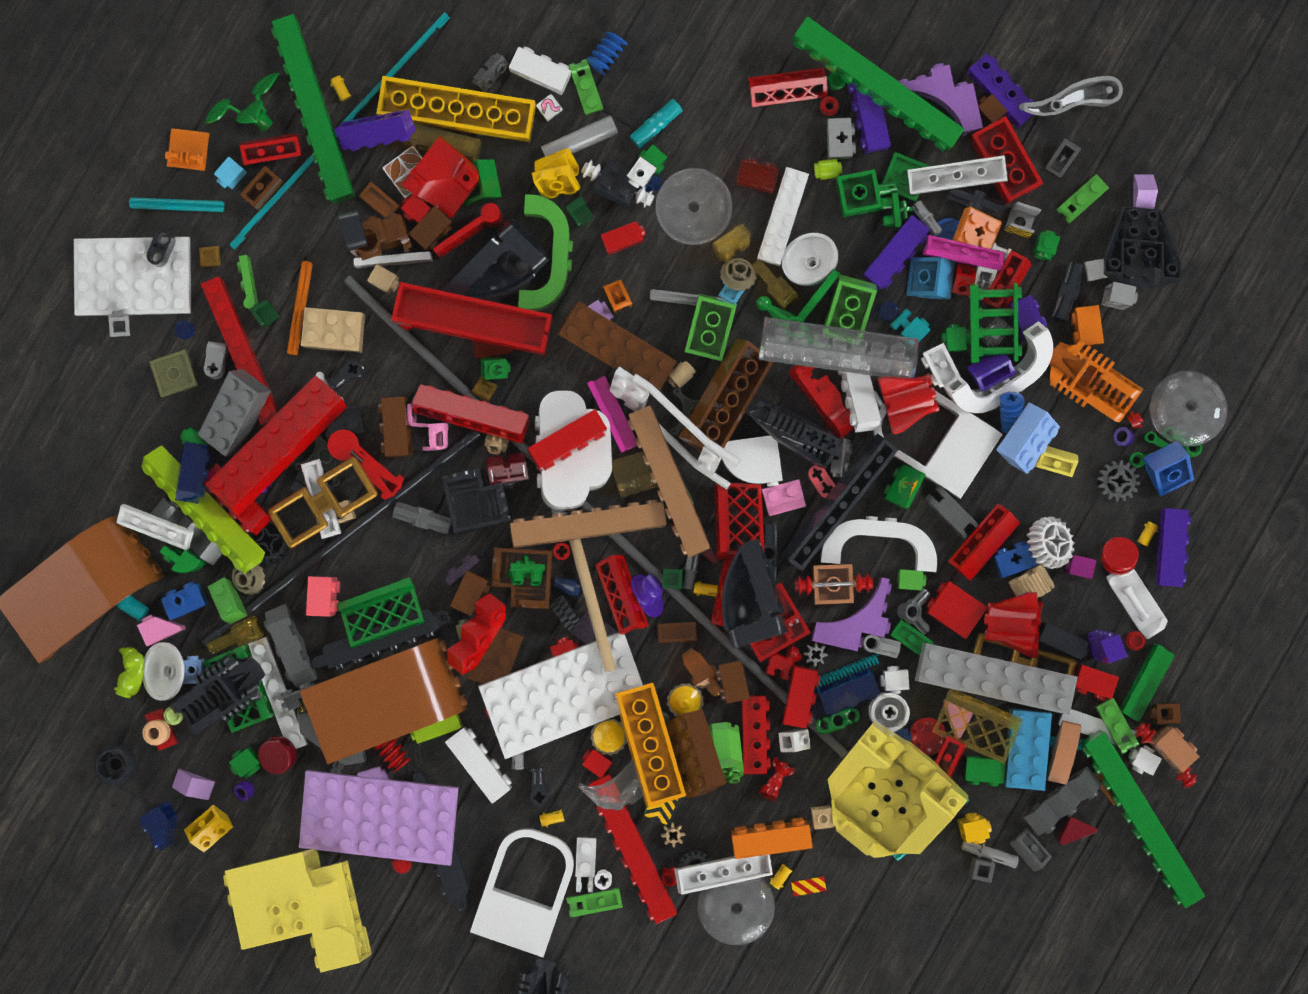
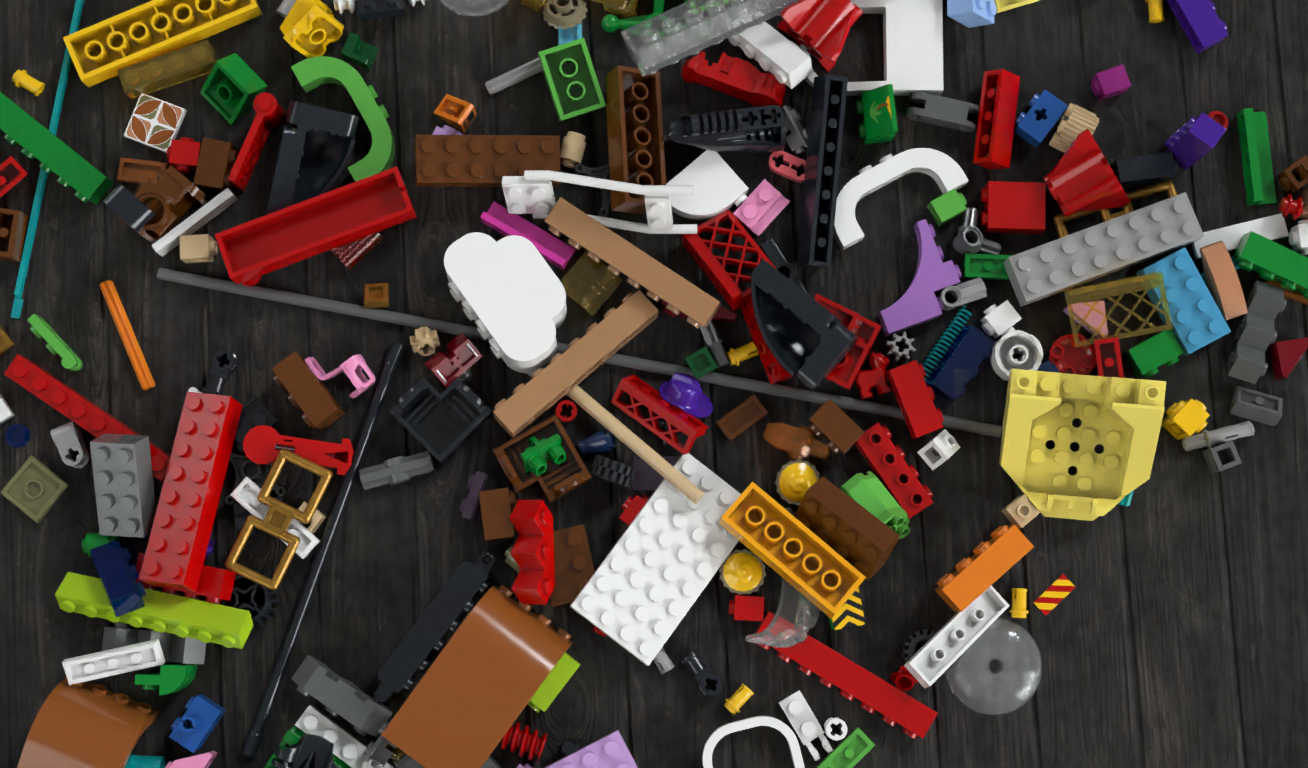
camera: 35 degrees left, 5 degrees down
clear yellow connector [207,616,265,653] -> none
bright green brick [208,577,247,624] -> none
dark tan piece [232,564,265,595] -> none
dark green panel [250,299,280,328] -> none
tan brick [301,307,365,353] -> none
coral brick [306,576,340,617] -> none
dark purple brick [335,109,416,151] -> none
green fence [337,577,425,648] -> none
red slope [401,136,479,218] -> none
brick [412,384,530,443] -> none
white brick [445,727,512,803] -> none
green brick [480,356,510,380] -> none
red brick [527,409,607,471] -> none
red brick [601,221,646,255] -> none
tan gear [661,822,685,847] -> none
red animal [759,757,795,802] -> none
nougat brick [795,564,873,604] -> none
green piece [815,707,860,735] -> none
white gear [1026,517,1075,569] -> none
red brick [1075,664,1119,701] -> none
bright green plate [1095,698,1139,754] -> none
red head [1101,537,1139,575] -> none
white piece [1106,569,1168,639] -> none

